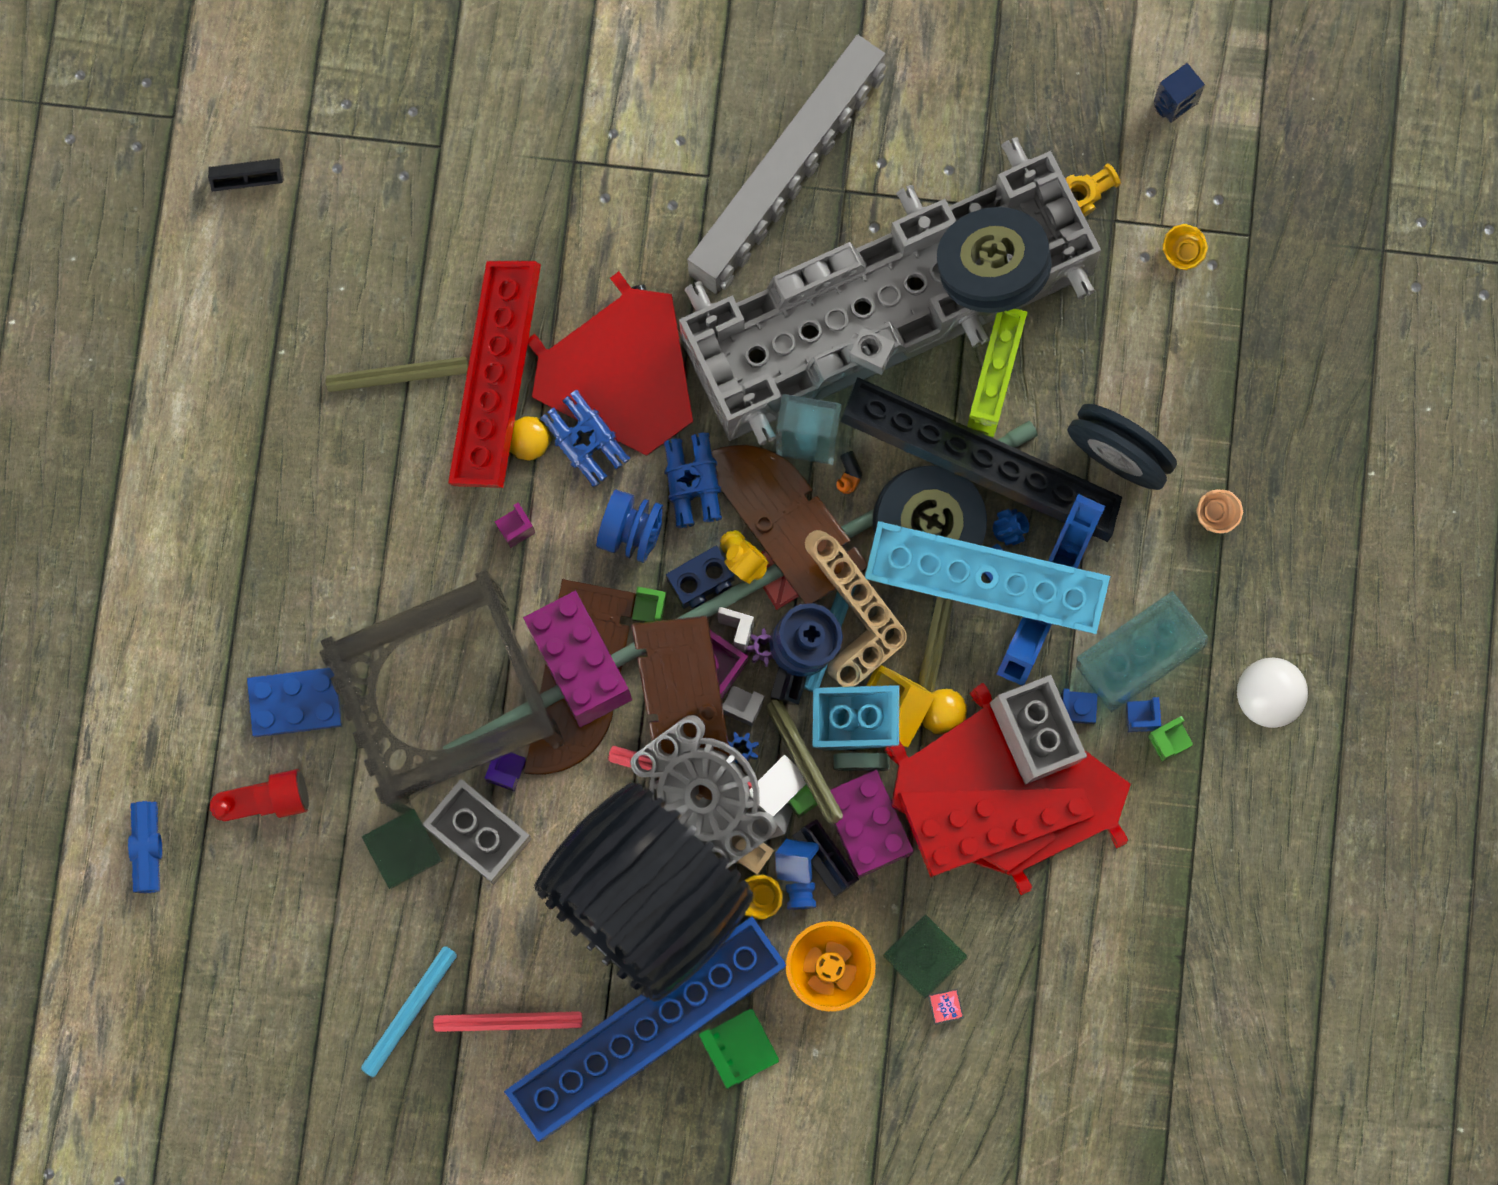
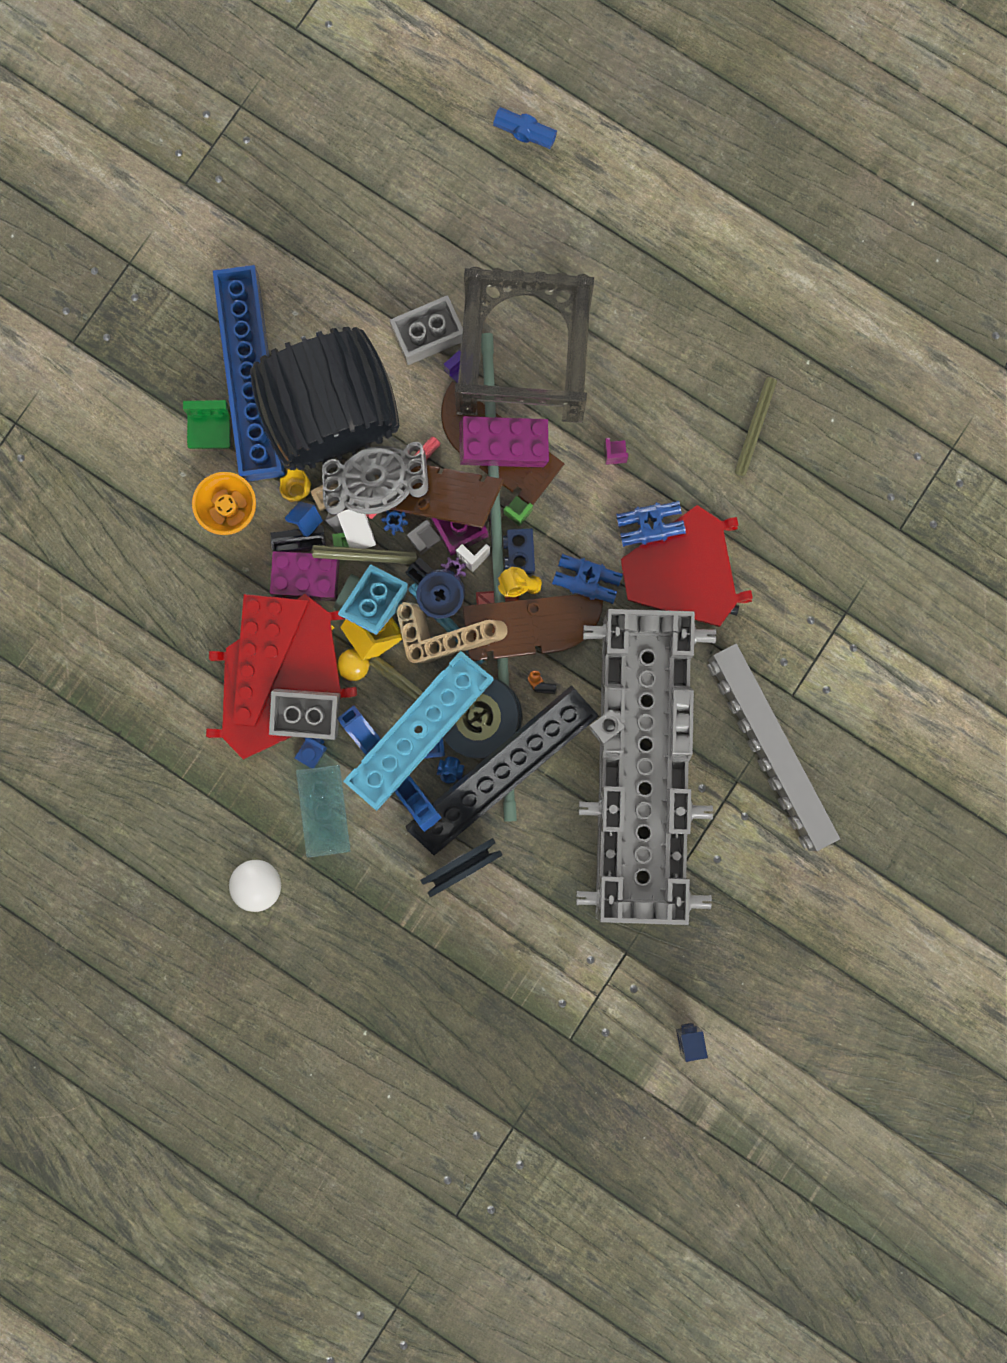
camera: 115 degrees right, 5 degrees up
black piece [208,158,284,192] -> none
red piece [210,769,309,821] -> none
blue plate [247,667,342,738] -> none
medium azure axle [361,946,457,1077] -> none
clear green tile [362,808,442,889] -> none
coral axle [433,1011,582,1032] -> none
red plate [448,261,541,488] -> none
yellow hair [510,416,552,461] -> none
blue wheel [596,489,663,563] -> none
clear light blue brick [776,394,842,465] -> none
blue wheel [786,883,816,910] -> none
clear green tile [883,914,968,999] -> none
tile [928,989,964,1025] -> none
black wheel [937,207,1052,313] -> none
lime fence [967,309,1027,438] -> none
yellow connector [1065,163,1121,217] -> none
blue panel [1126,697,1161,732] -> none
bright green panel [1148,716,1193,762] -> none
yellow hair [1162,224,1208,270] -> none
light nougat hair [1196,490,1243,533] -> none

